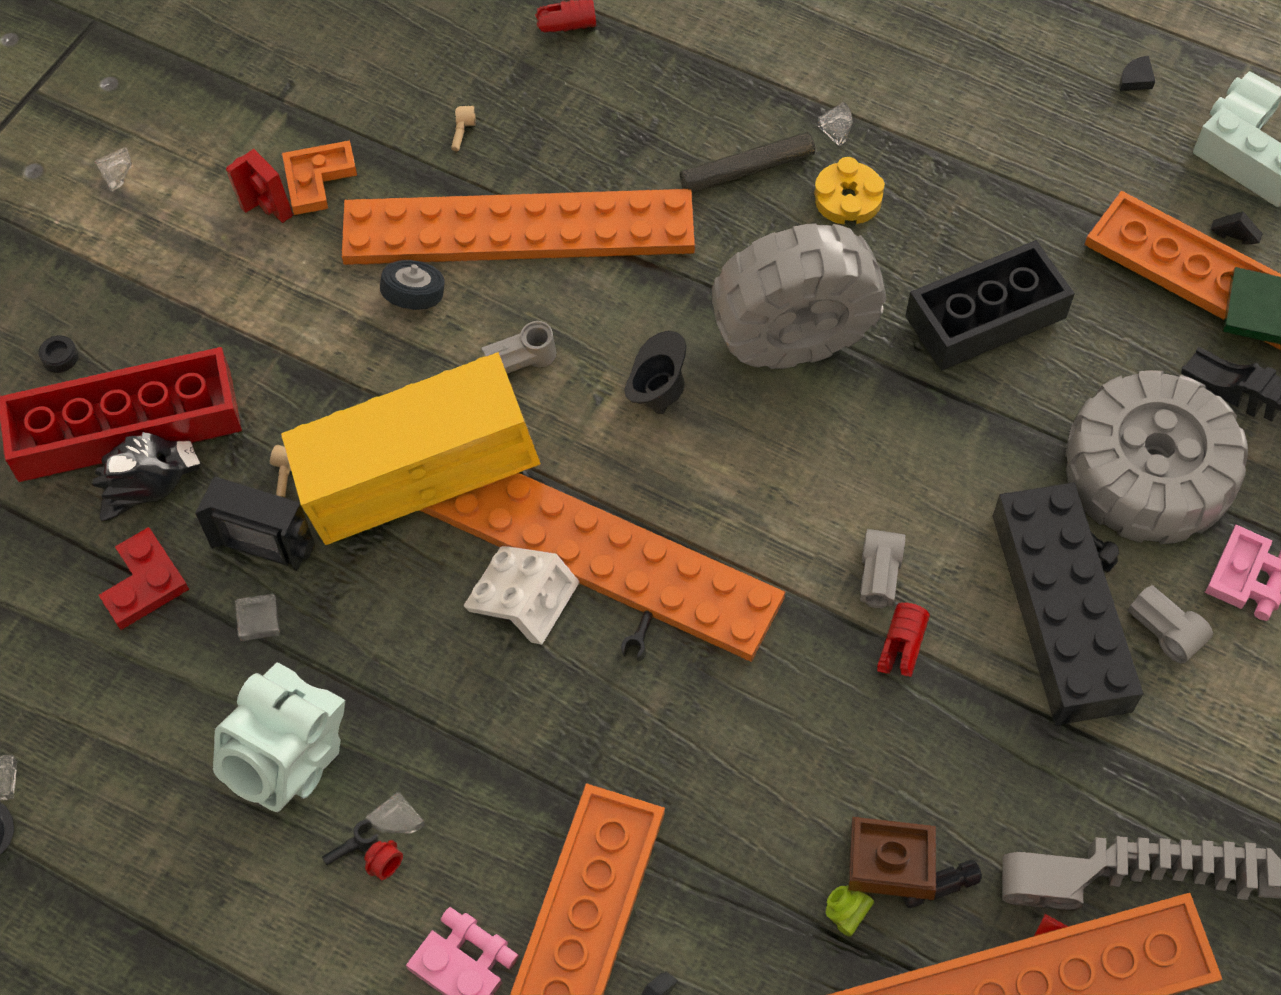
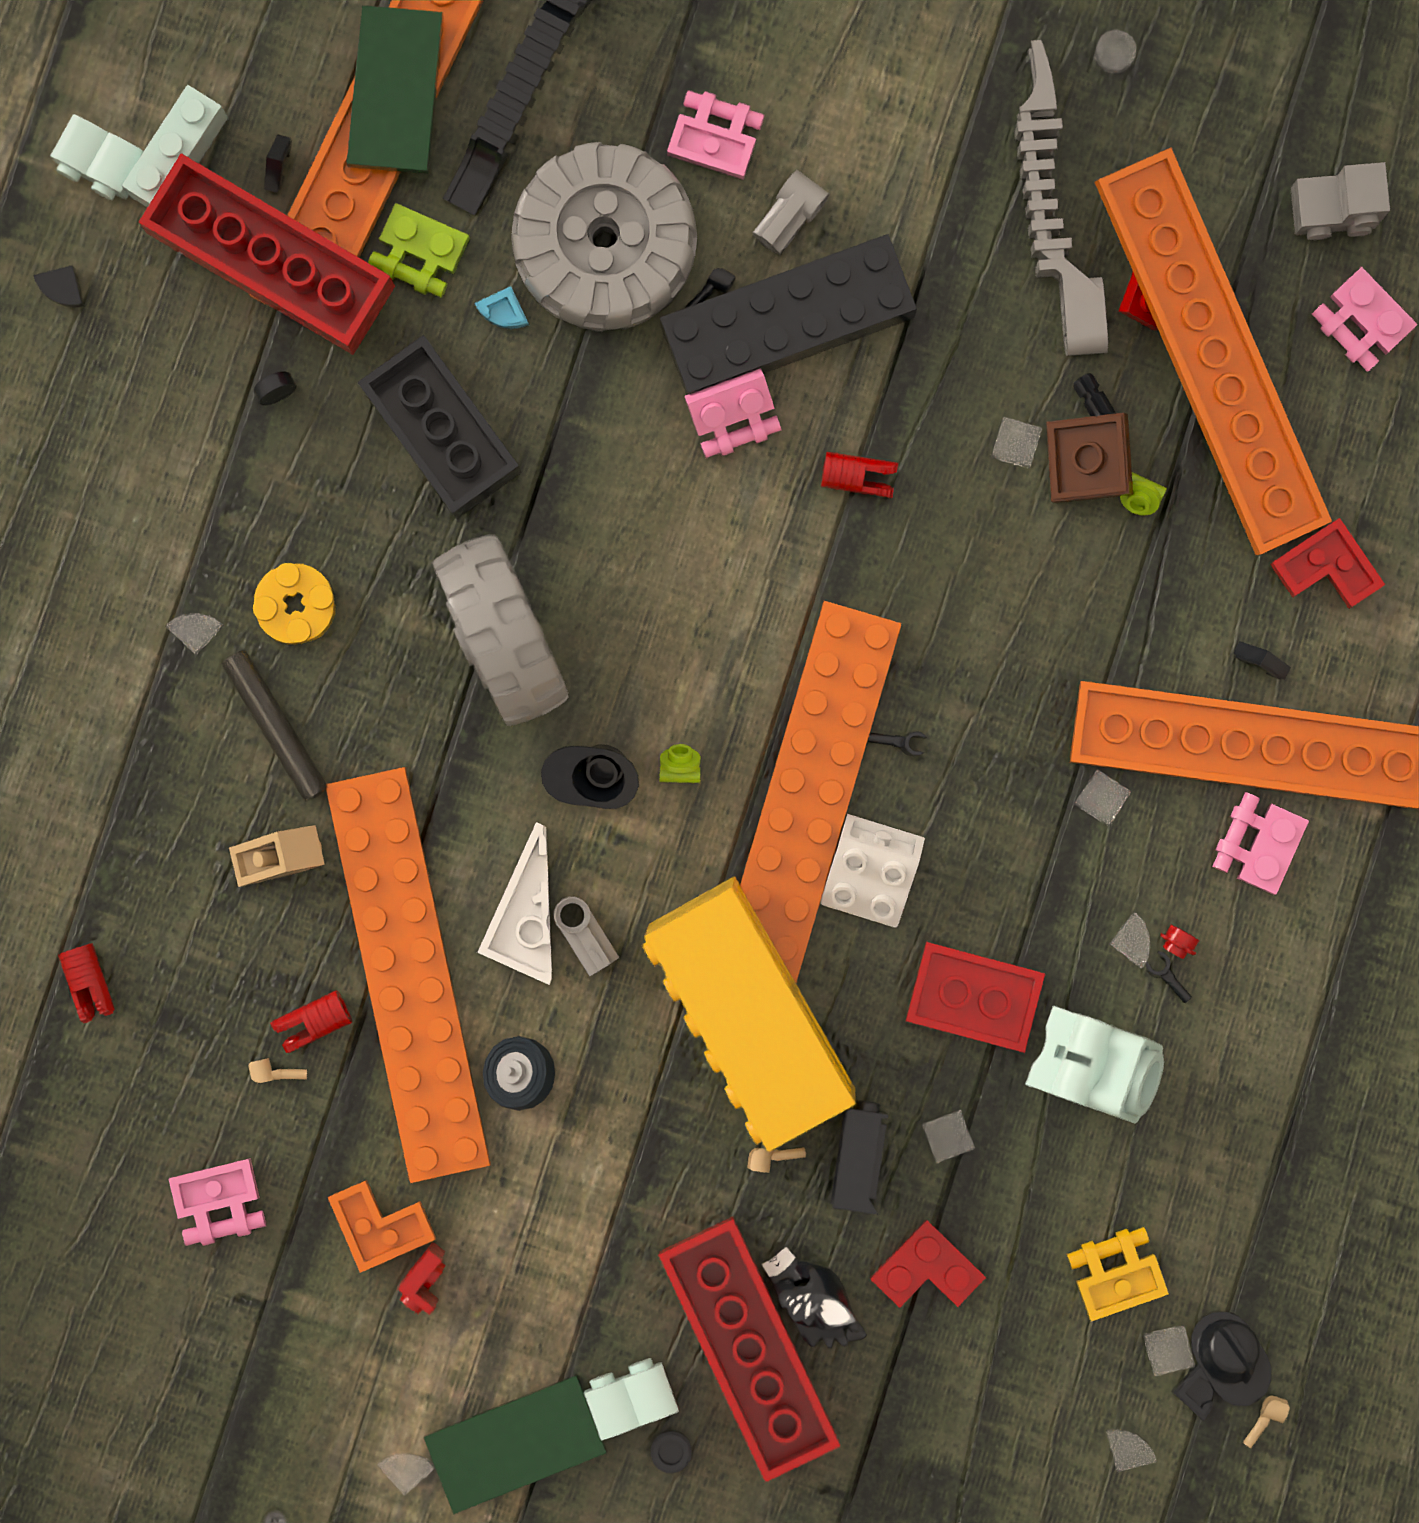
camera: 95 degrees left, 25 degrees up
light grey piece [860,529,906,609] -> none
none -> red brick [138,153,395,355]
none -> bright pink plate [169,1158,266,1246]
none -> tan slope [229,825,325,887]
none -> black tile [254,371,296,405]
none -> red hinge [270,990,352,1053]
none -> lime plate [368,203,470,298]
none -> dark green tile [424,1375,607,1515]
none -> medium azure tile [475,286,529,329]
none -> white wing [477,822,552,985]
none -> light aqua brick [584,1358,679,1440]
none -> lime plate [660,744,701,783]
none -> bright pink plate [685,368,781,458]
none -> red plate [905,942,1045,1053]
none -> clear tile [991,416,1042,469]
none -> yellow plate [1067,1227,1169,1321]
none -> clear tile [1074,769,1132,826]

